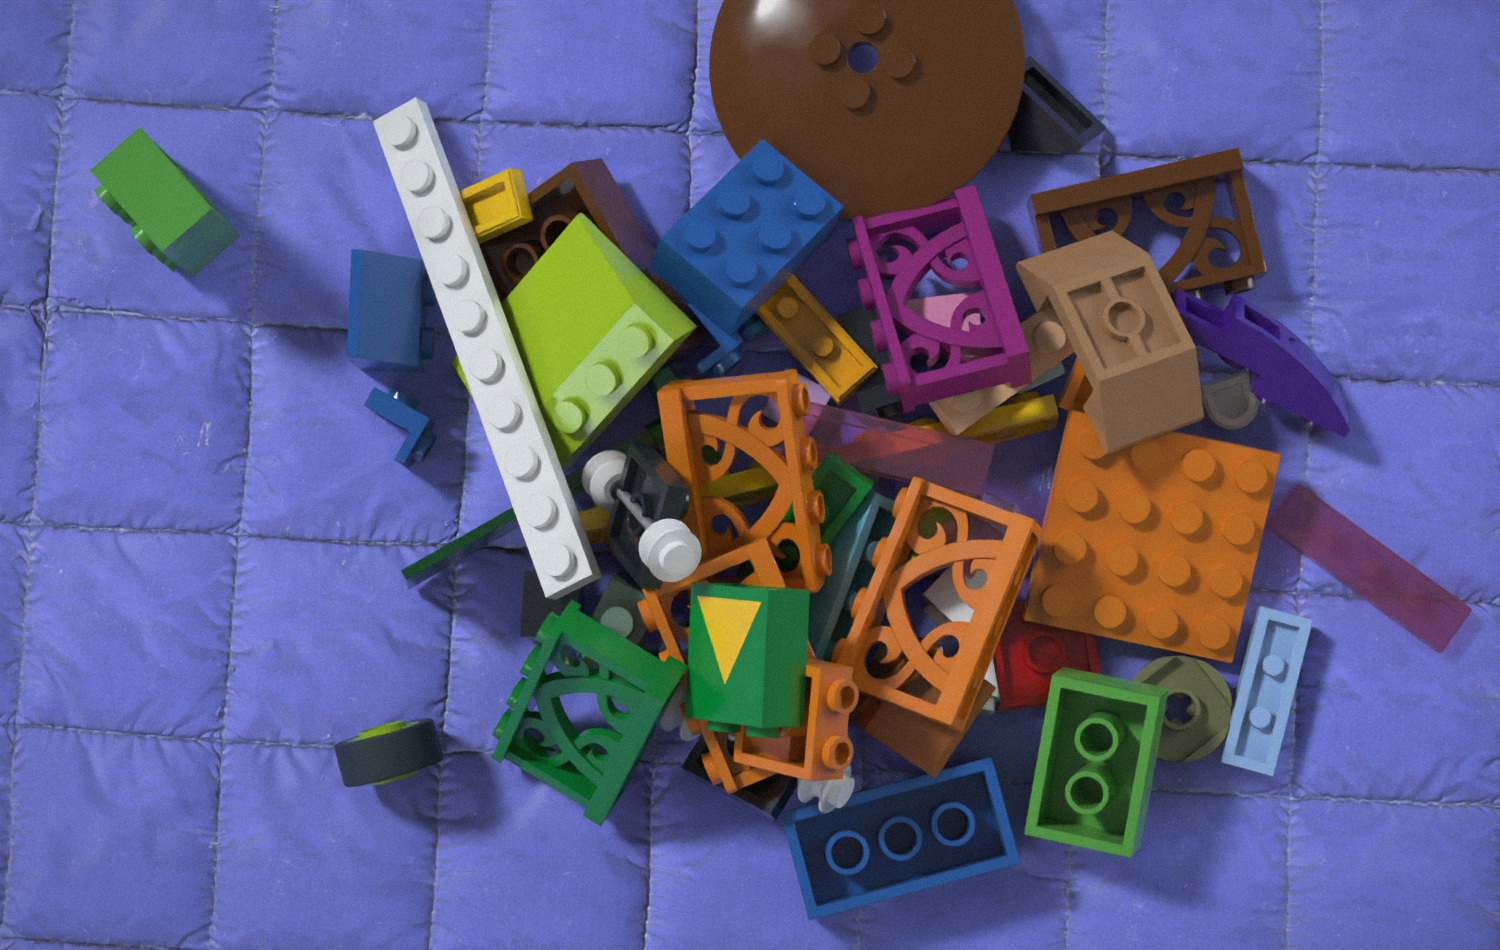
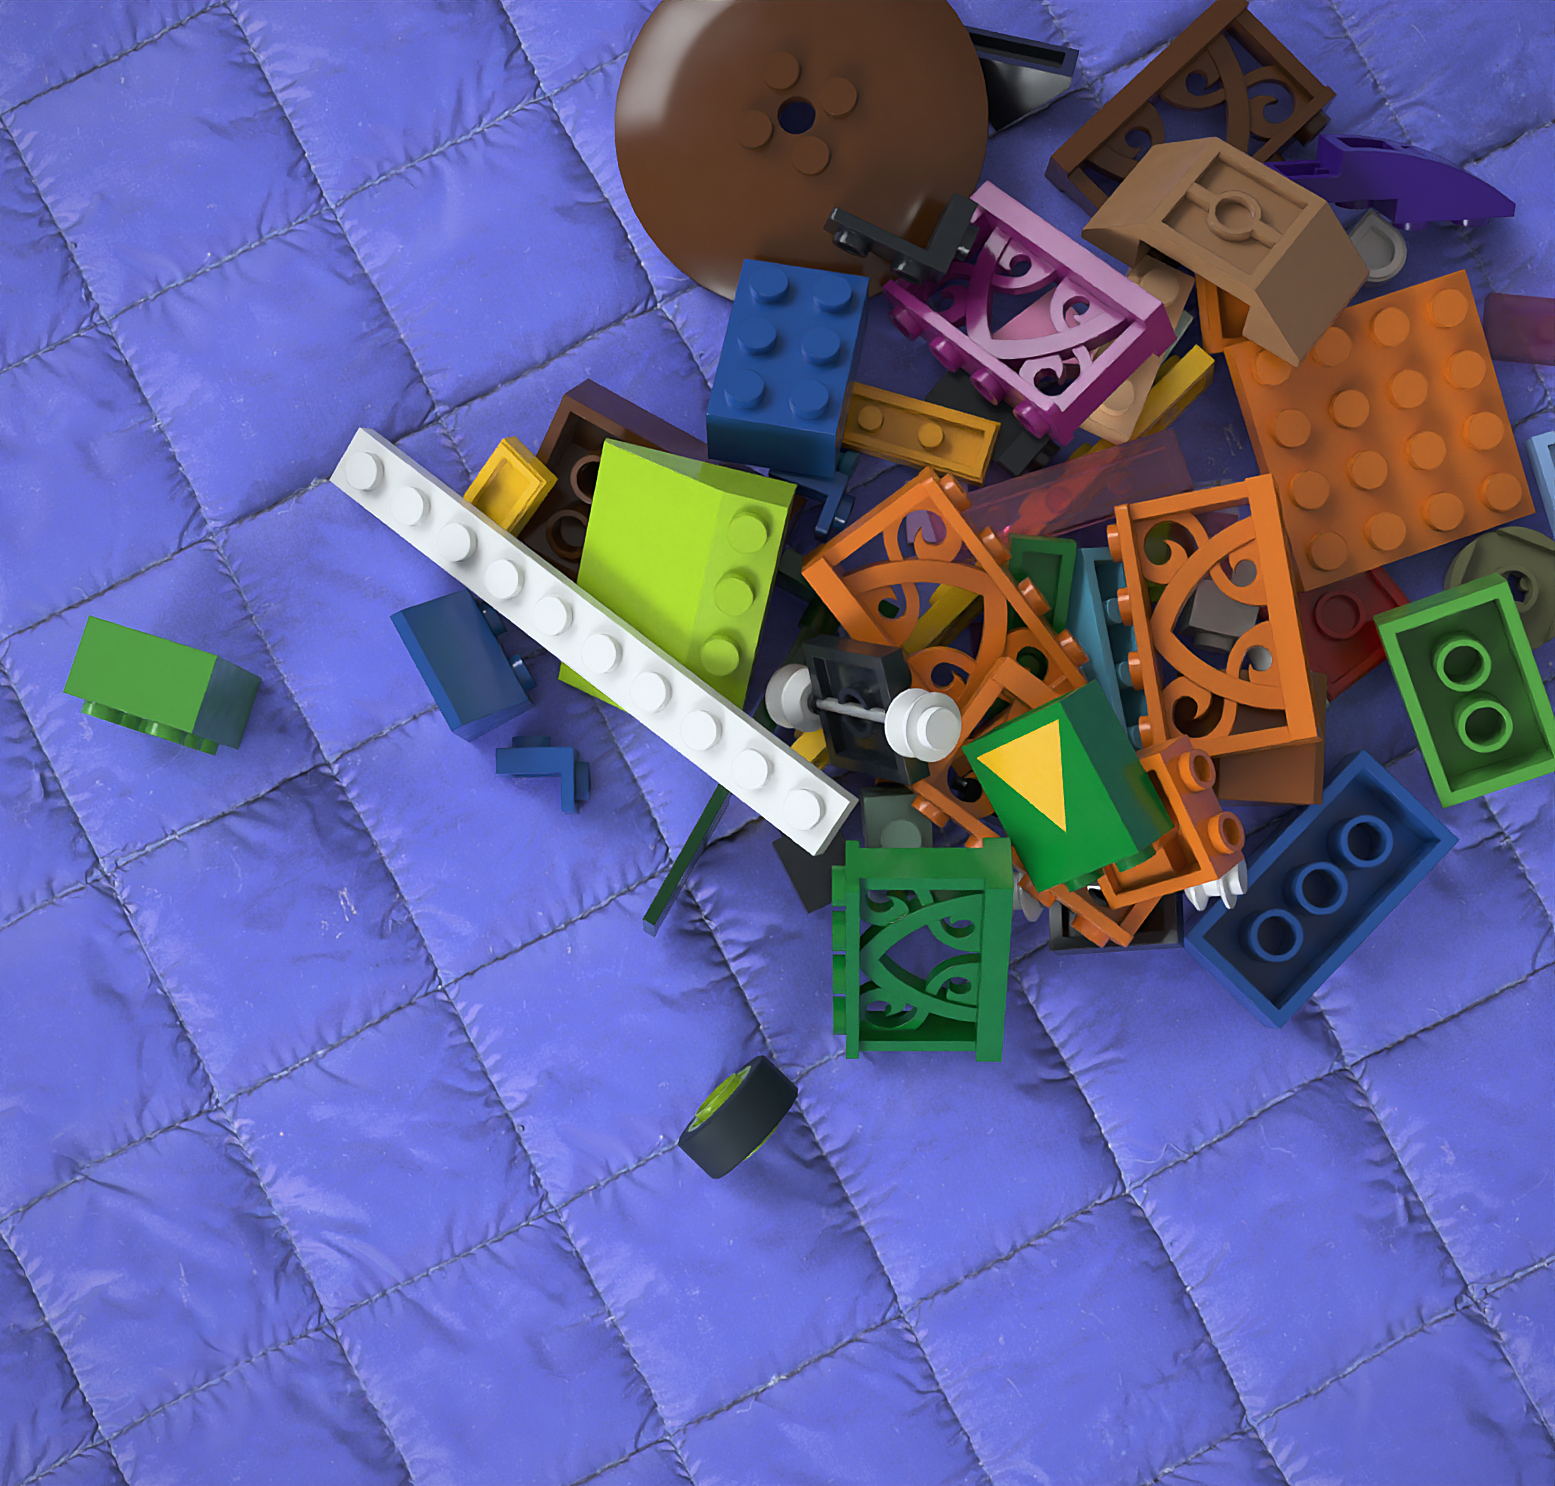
camera: 30 degrees left, 0 degrees up
none -> black bracket [823,192,980,286]

